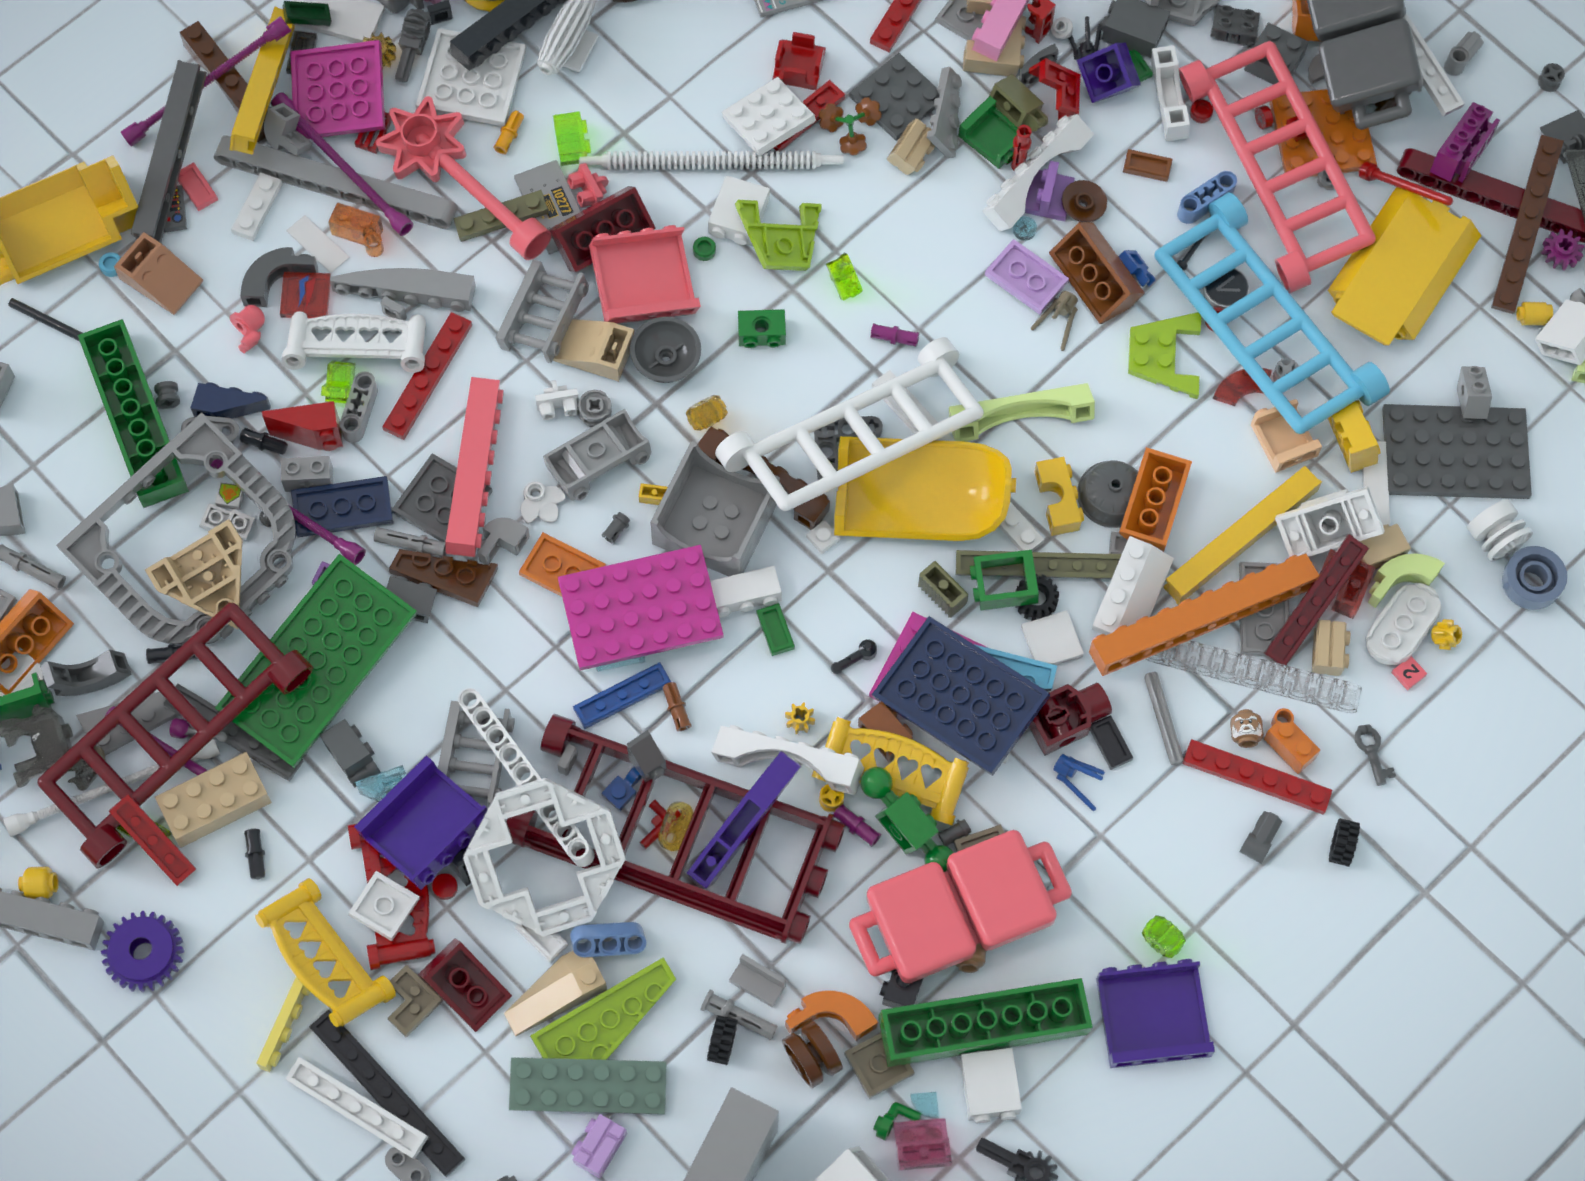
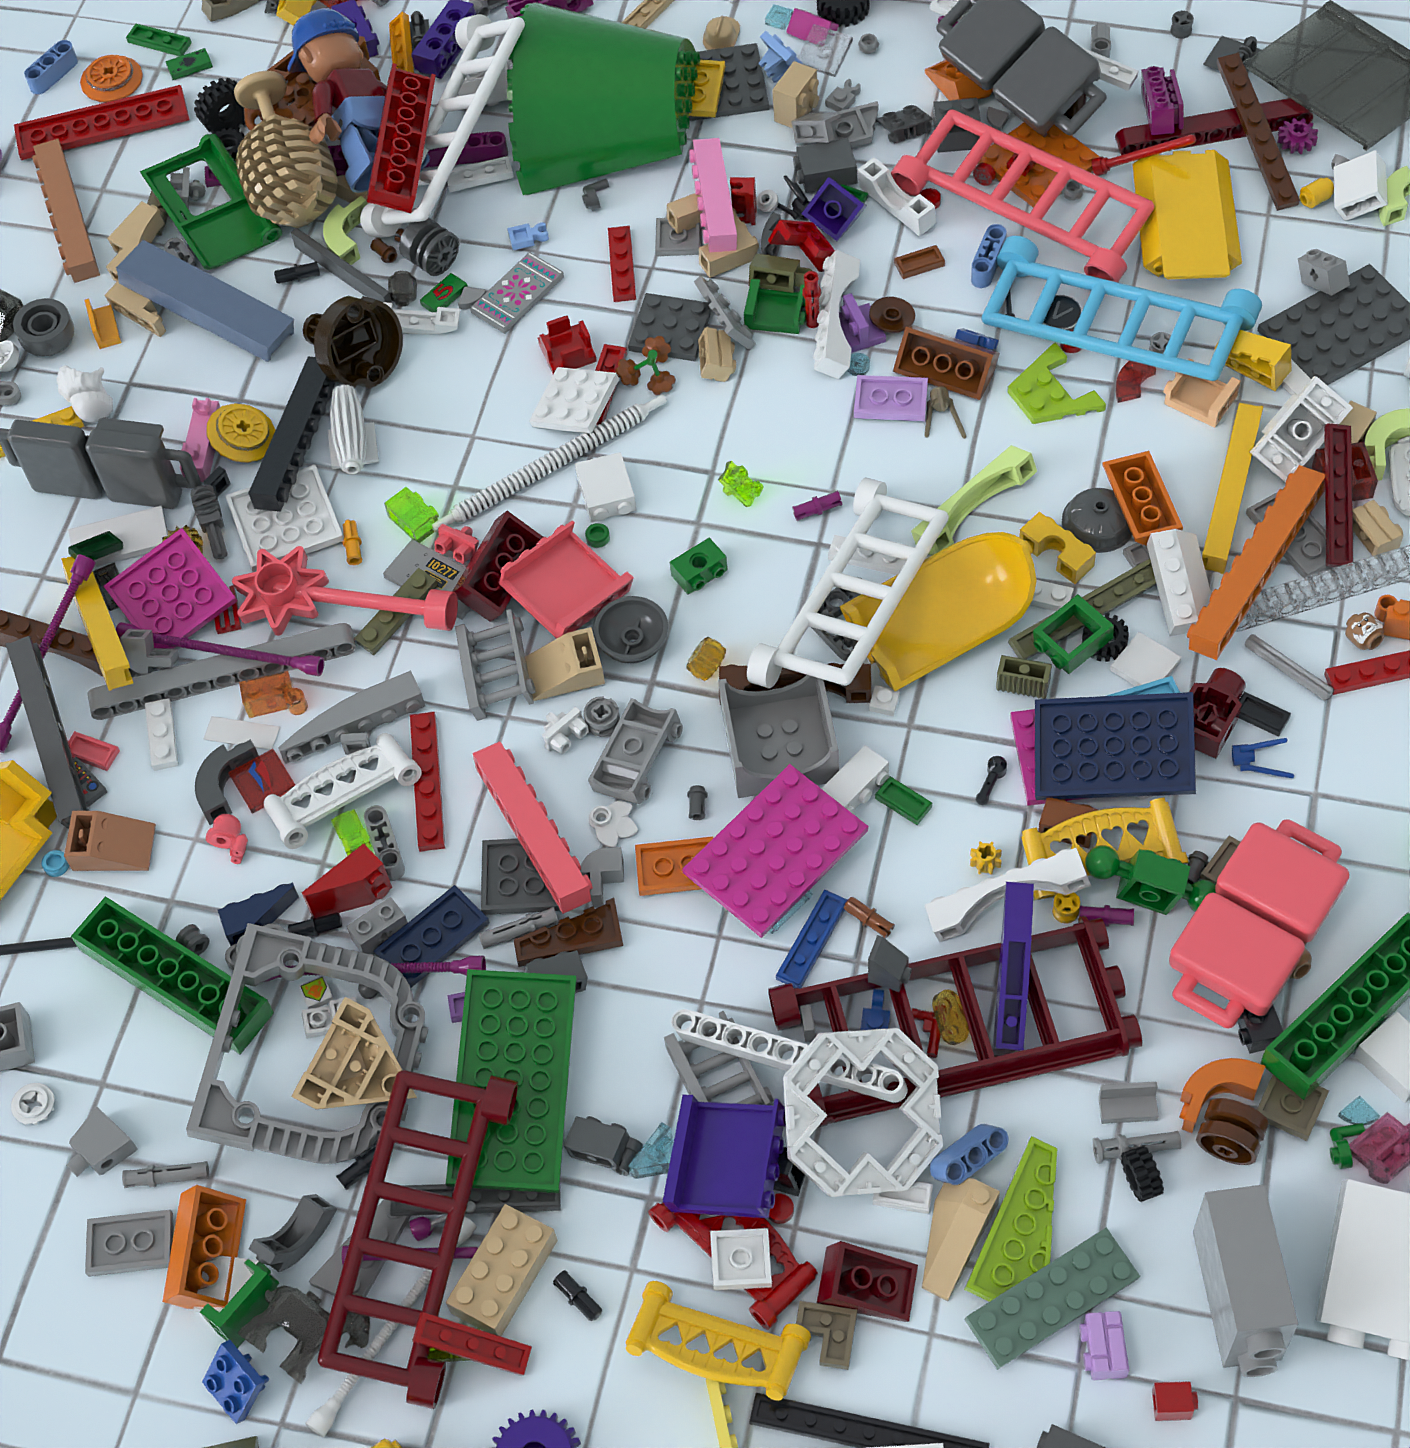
camera: 25 degrees left, 10 degrees down
yellow piece [639,483,668,505] -> none
lime wing [735,200,822,271] -> none

